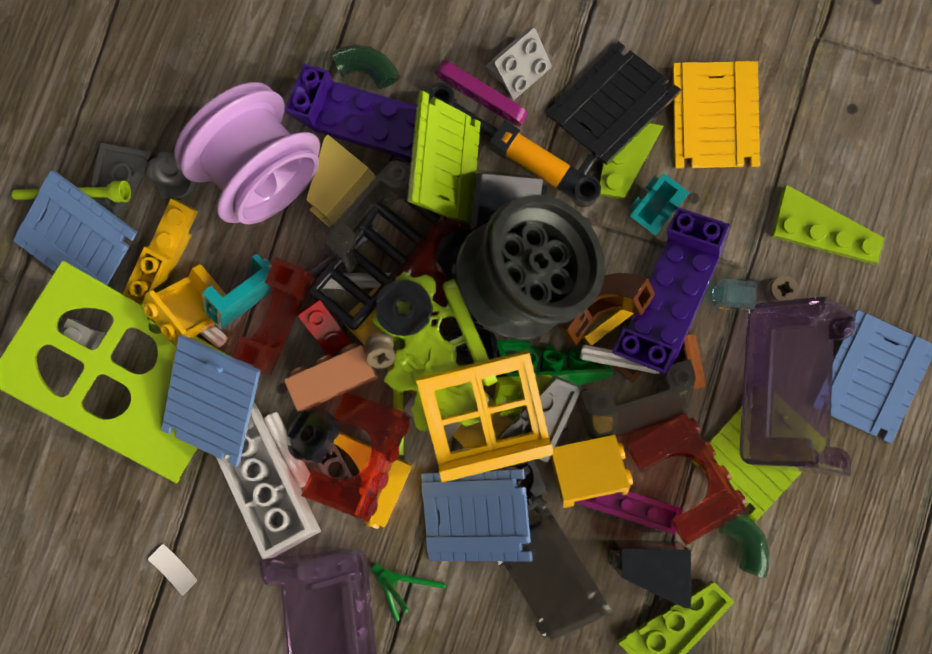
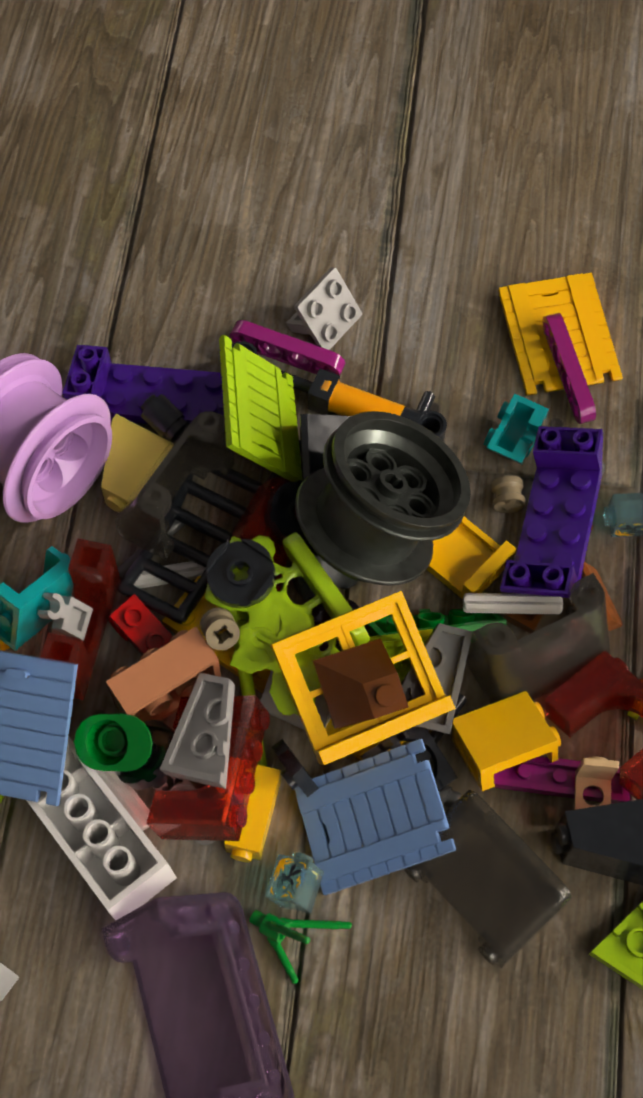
camera: 15 degrees left, 20 degrees down
clear green cylinder [330,44,400,89] -> none
black door [546,41,681,165] -> none
reddish brown arch [559,273,655,346] -> none
lime wing [599,123,664,200] -> none
none -> light grey plate [37,593,93,640]
none -> green piece [74,714,153,772]
none -> black brick [141,394,189,442]
none -> light grey wing [160,673,235,789]
none -> clear light blue brick [265,852,324,913]
none -> black plate [272,739,319,797]
none -> reddish brown slope [312,638,409,729]
none -> dark tan wheel [491,476,526,513]
none -> magenta beam [542,313,596,424]
none -> tan bracket [574,756,619,810]

